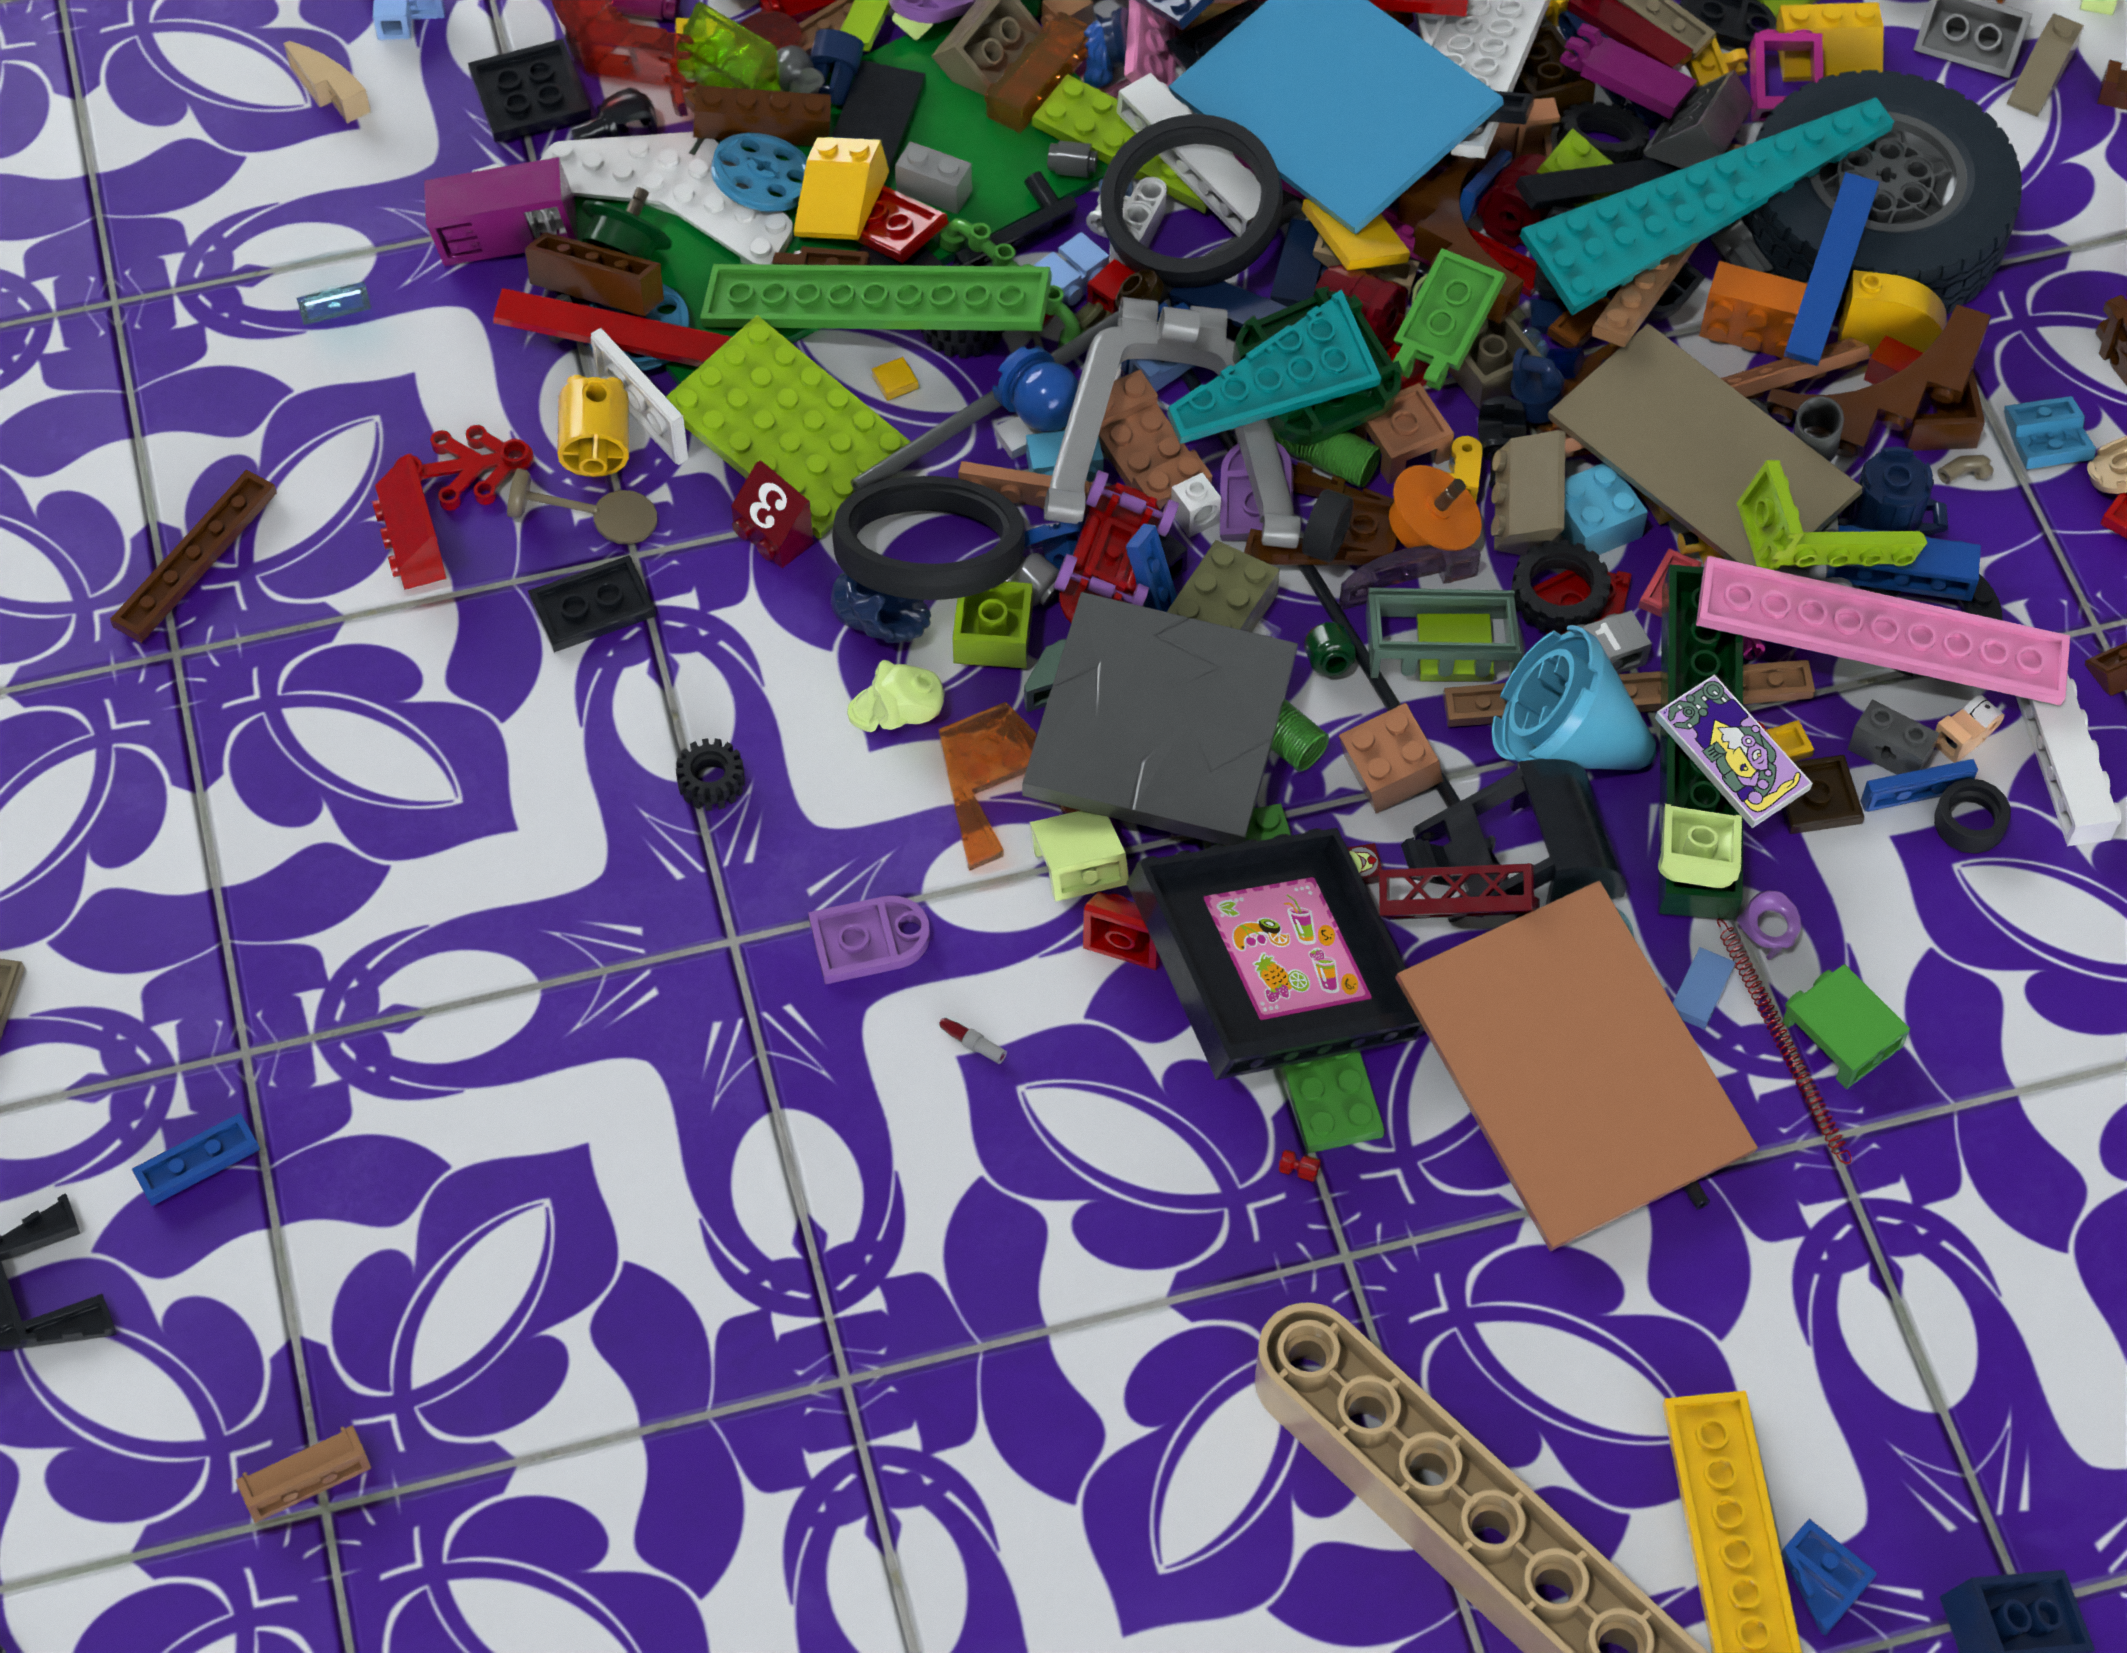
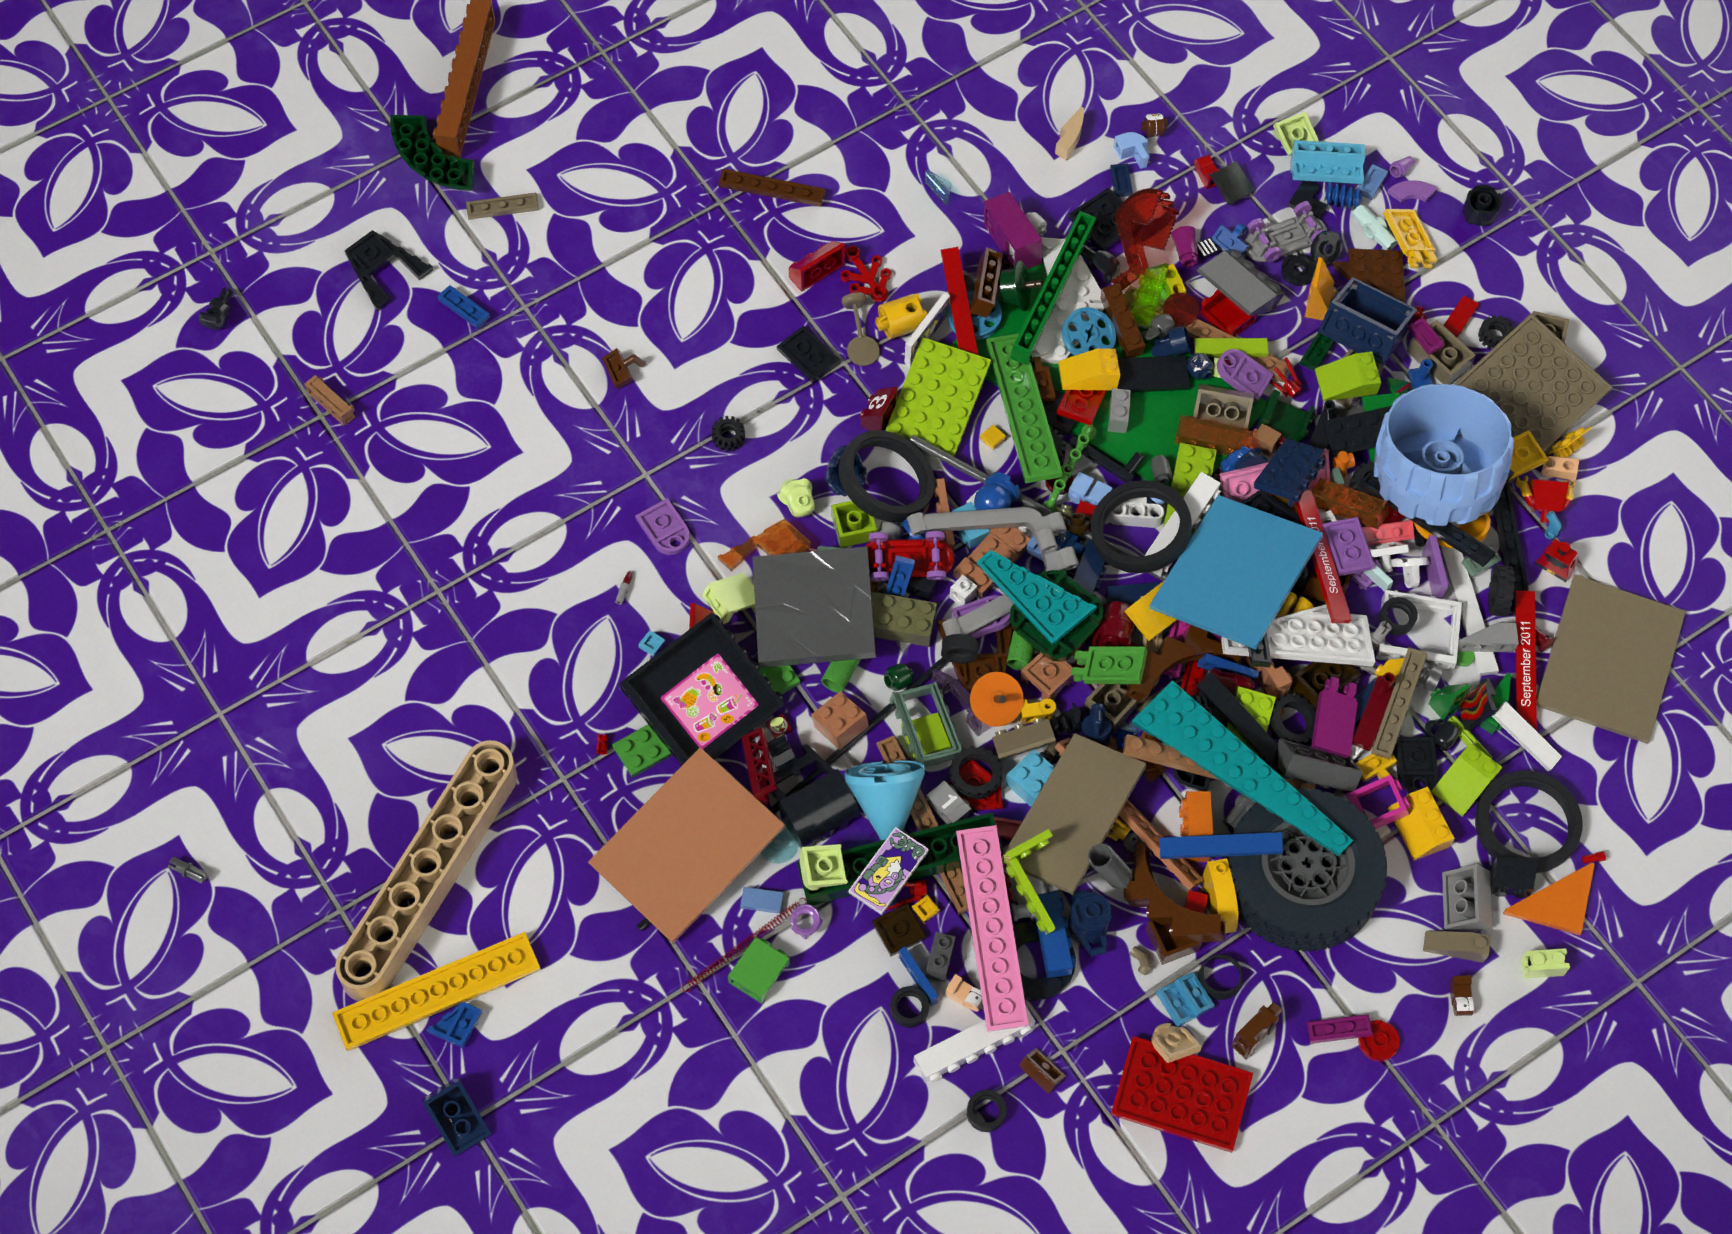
camera: 70 degrees right, 5 degrees up
none -> reddish brown plate [602,348,646,389]
none -> medium azure plate [638,630,666,657]
none -> green brick [1010,211,1096,365]
none -> dark blue tile [1110,163,1133,197]
none -> dark blue head [1187,353,1214,380]
none -> black tyre [1198,954,1242,1000]

